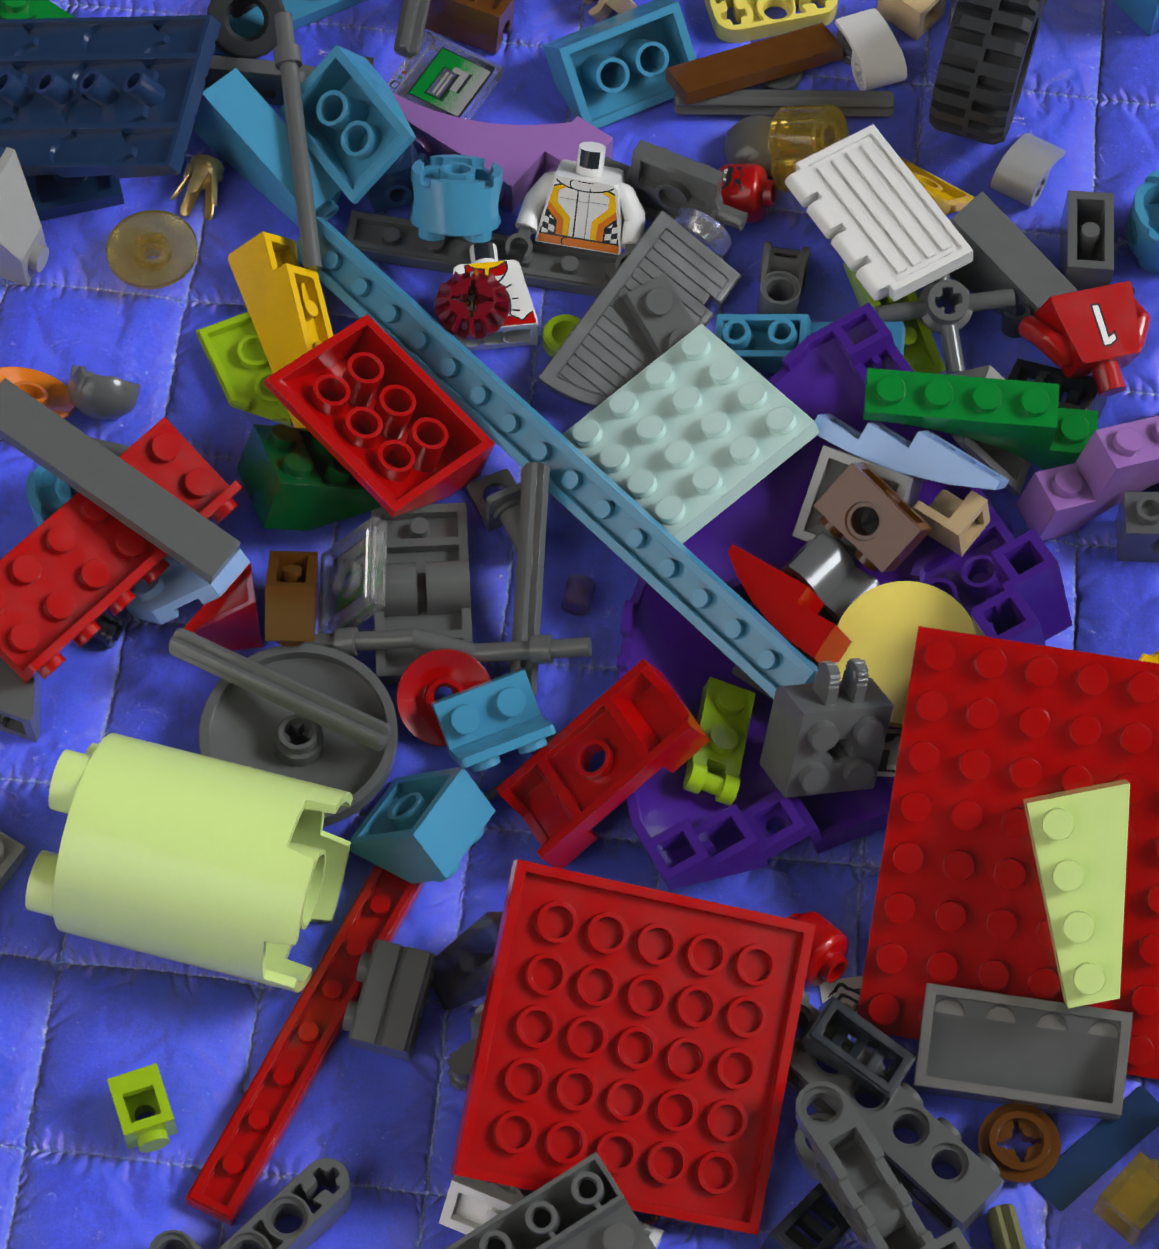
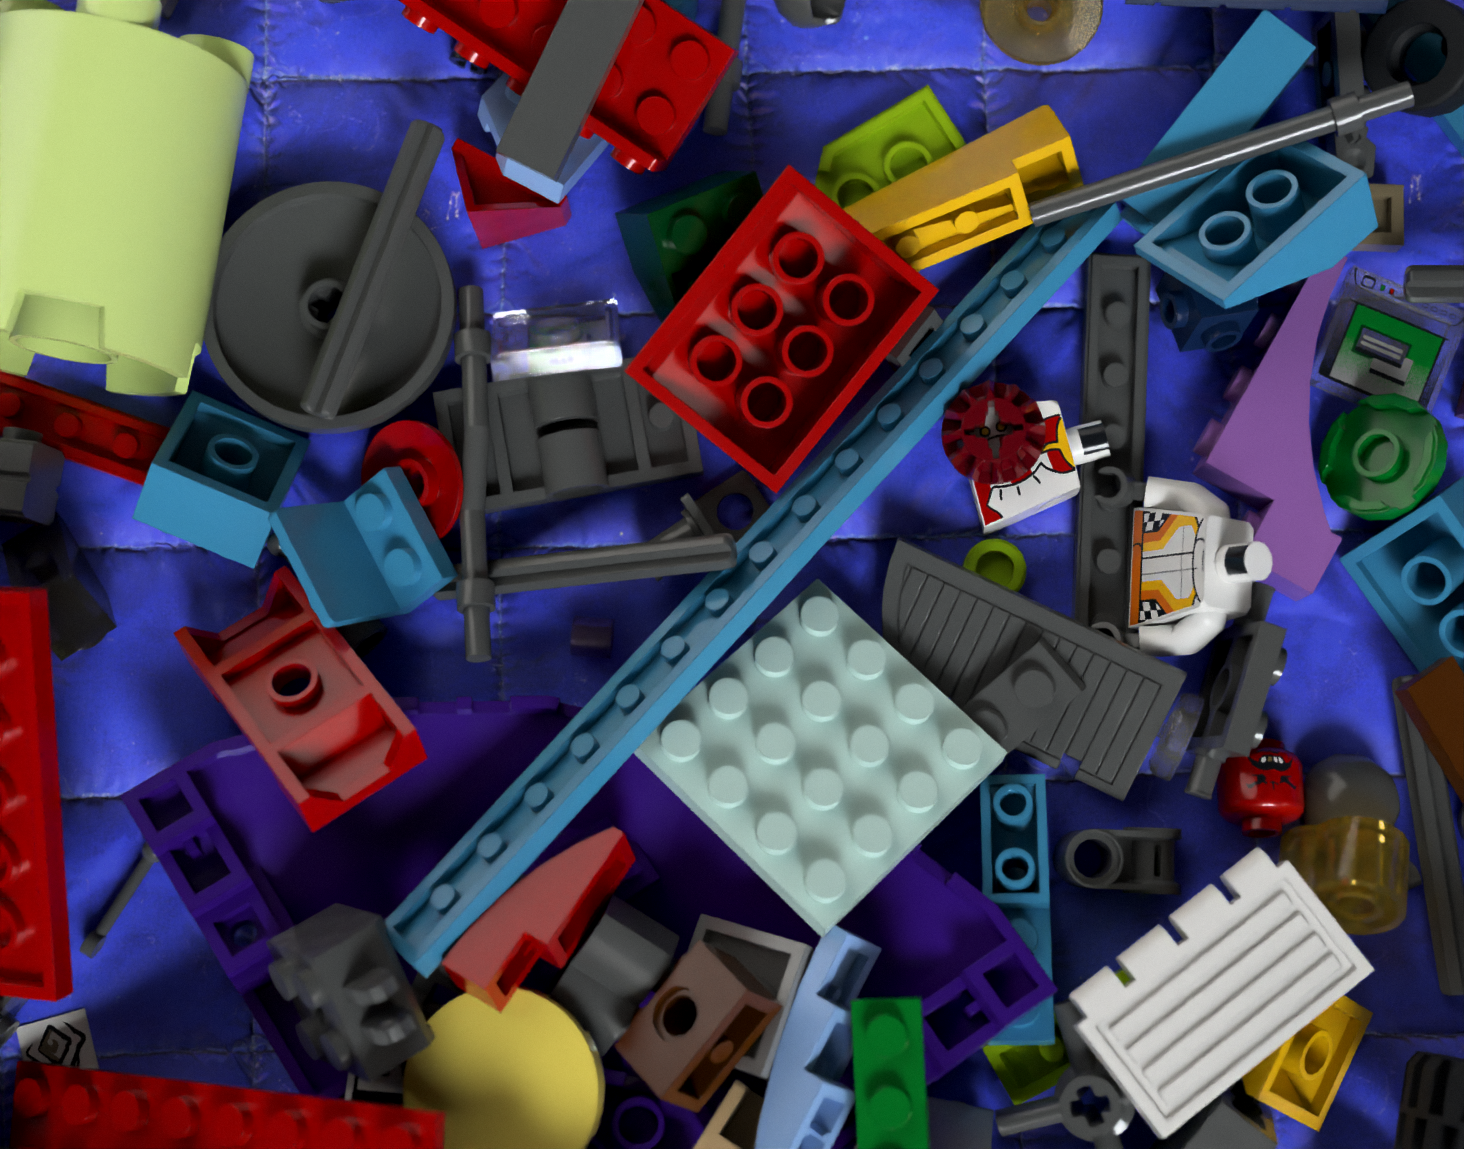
camera: 85 degrees right, 20 degrees up
pearl gold piece [170,154,224,221] -> none
reddish brown brick [265,551,318,646] -> none
dark azure brick [410,154,503,243] -> none
lime plate [683,677,756,806] -> none
red head [787,911,849,987] -> none
none -> green tile [1318,393,1448,521]

